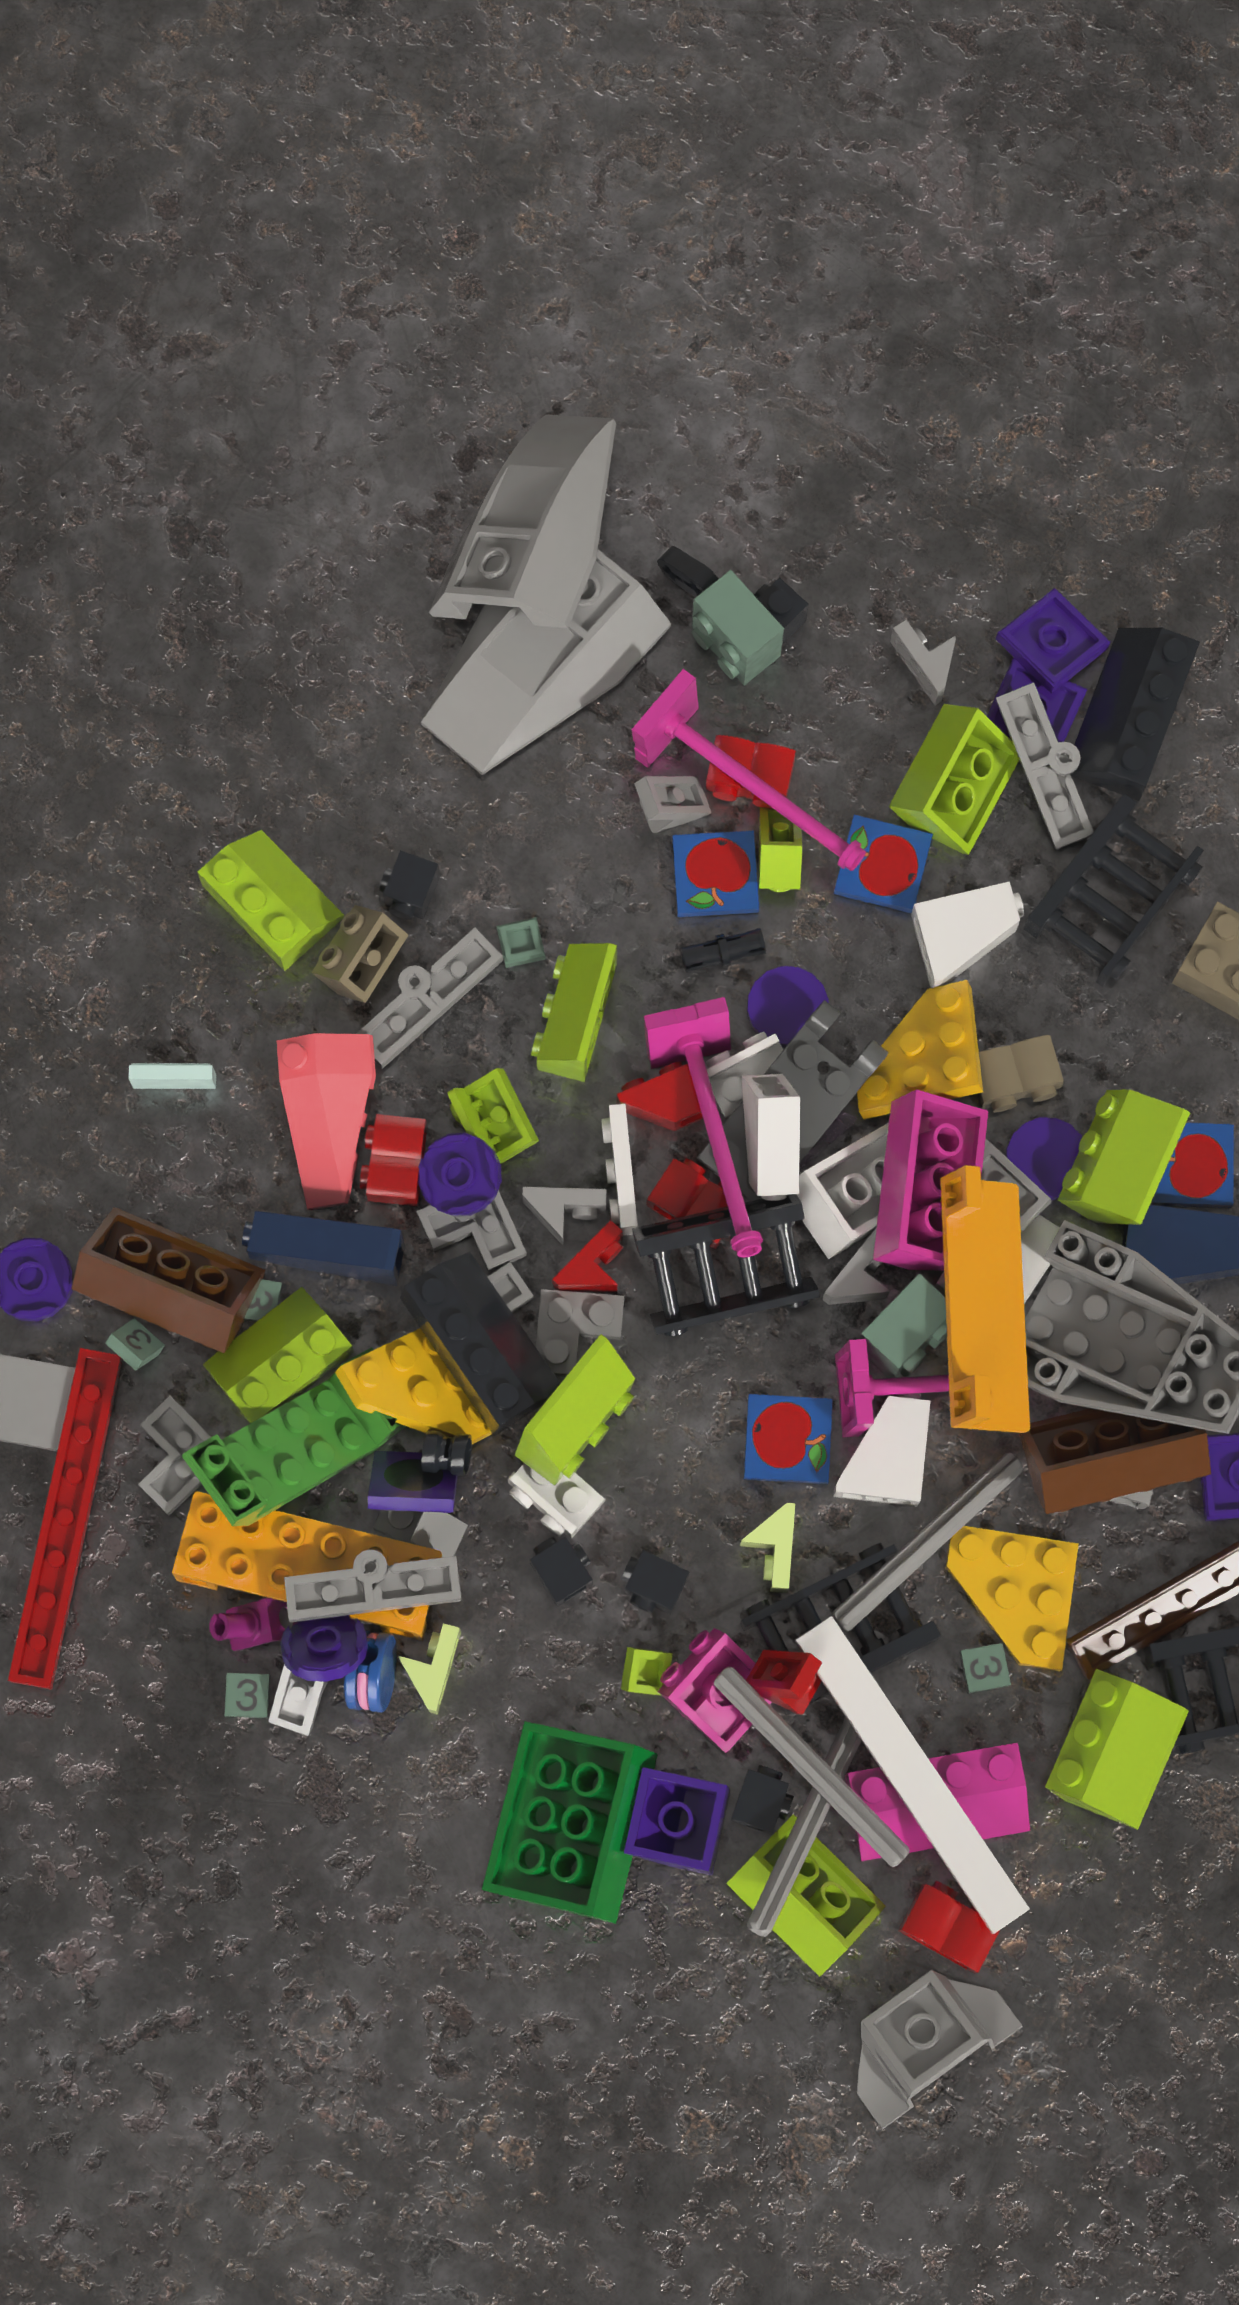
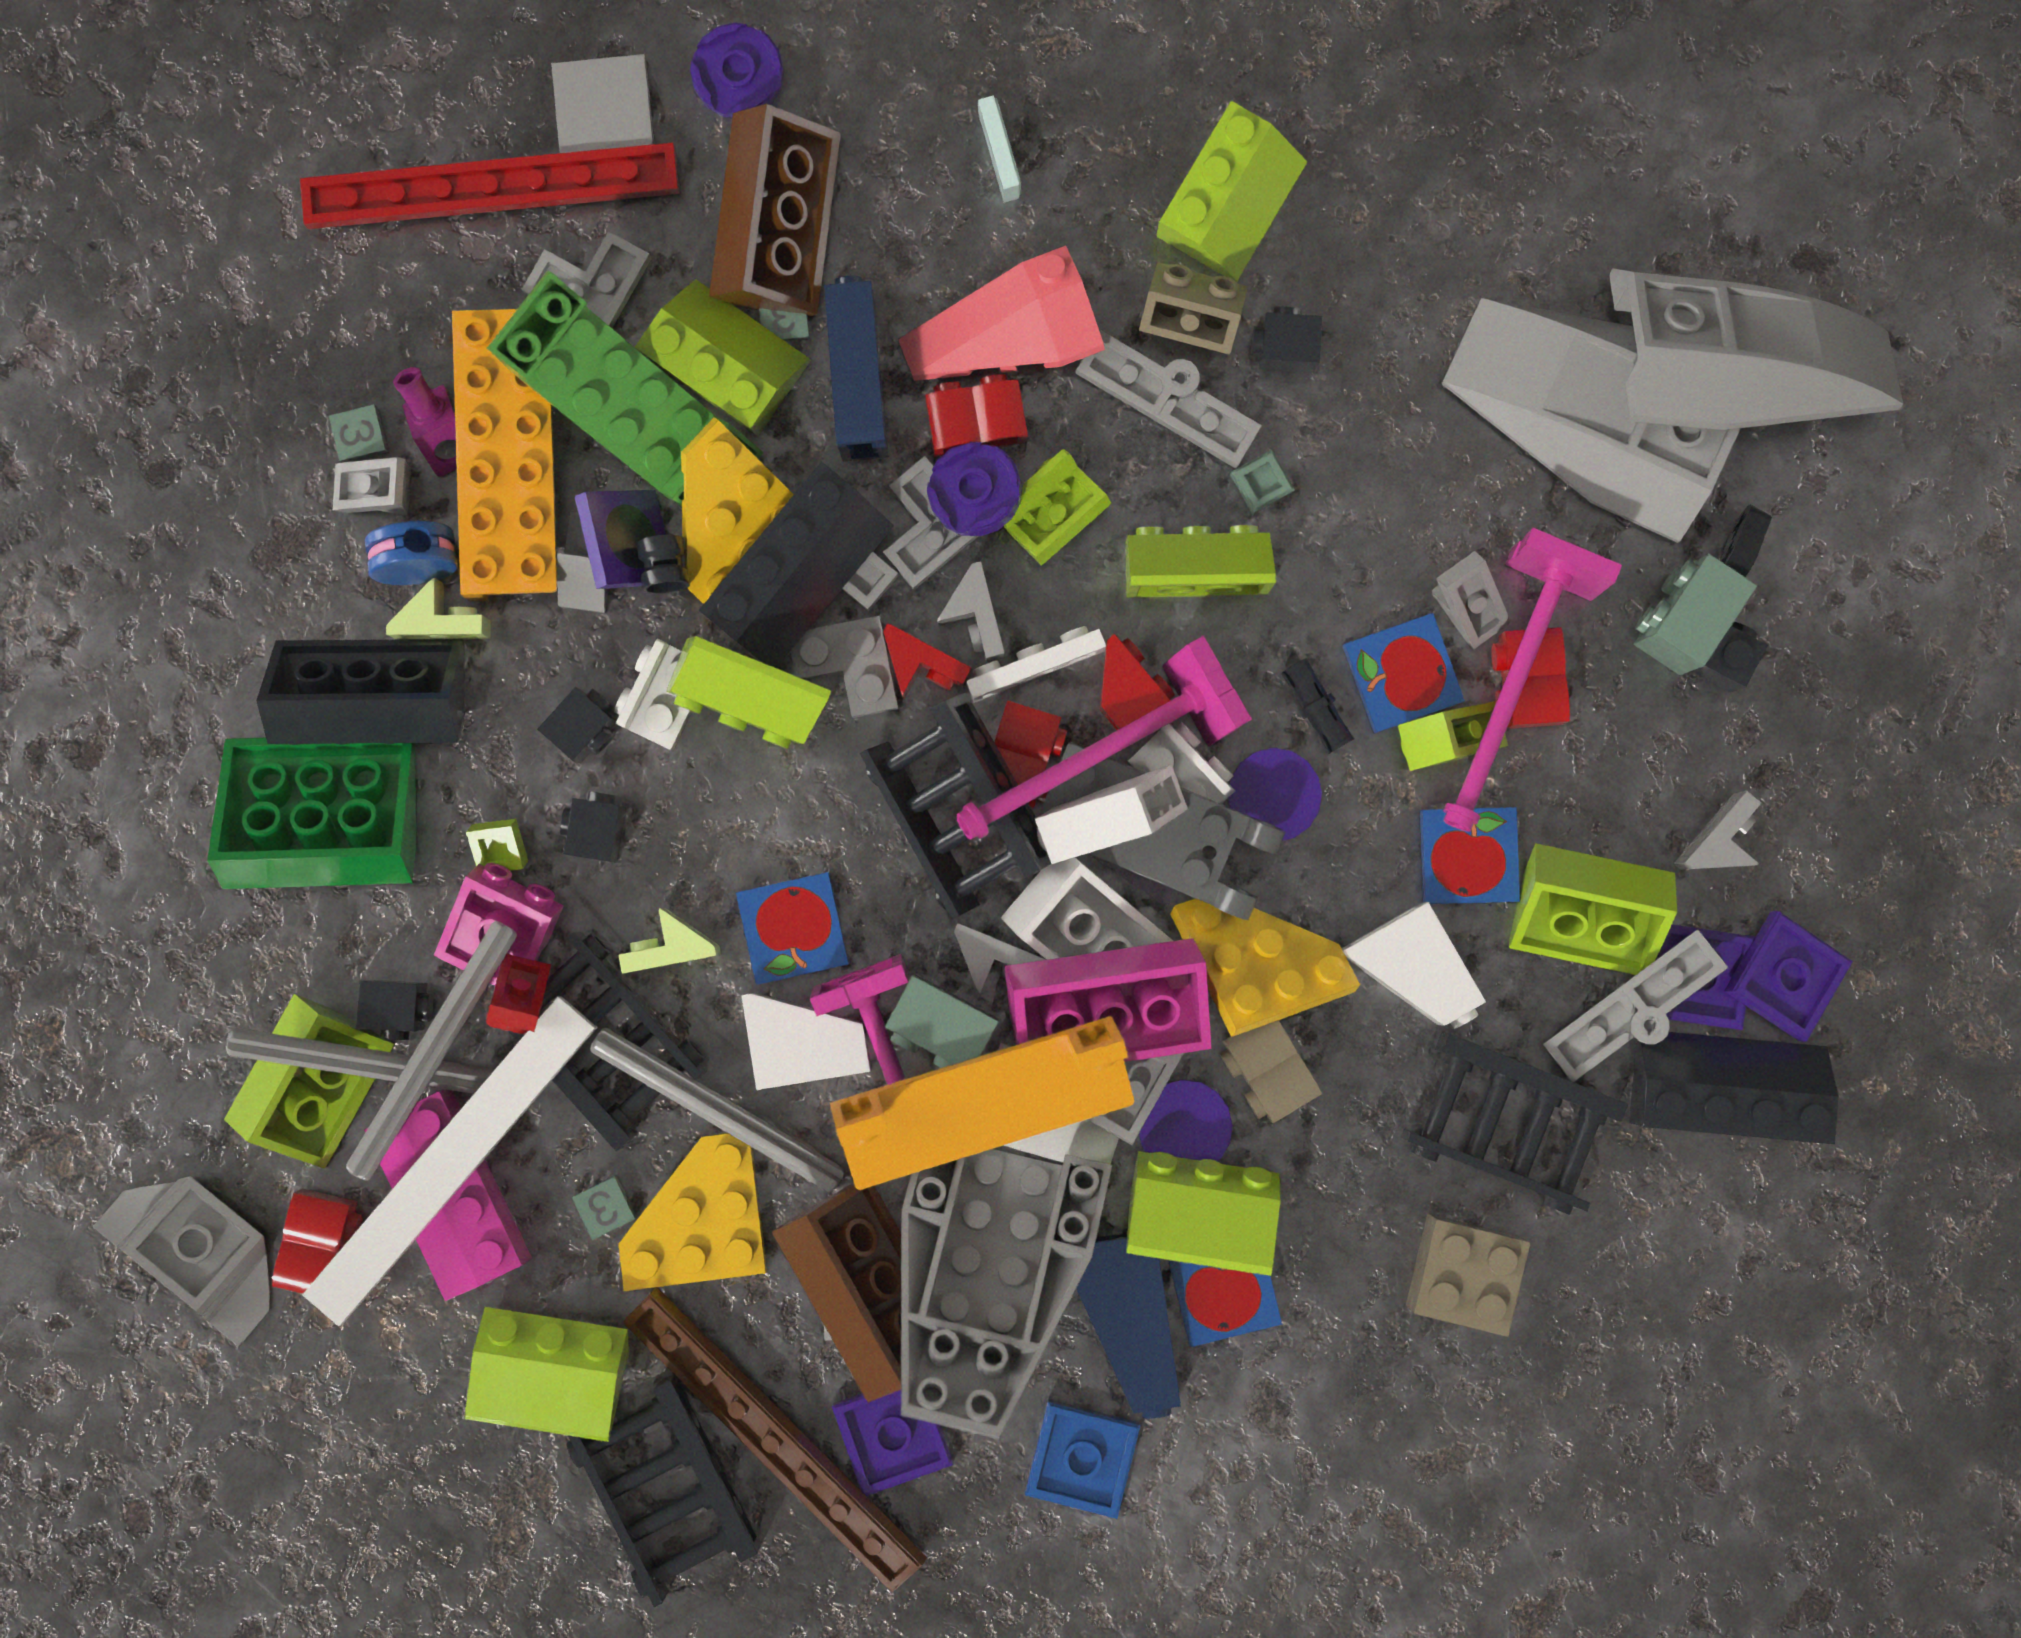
camera: 75 degrees right, 10 degrees up
sand green tile [105,1318,165,1370] -> none
dark purple tile [280,1615,368,1682] -> none
light grey hinge [284,1549,462,1622] -> none
dark purple slope [624,1767,731,1876] -> none
none -> black slope [256,639,464,745]

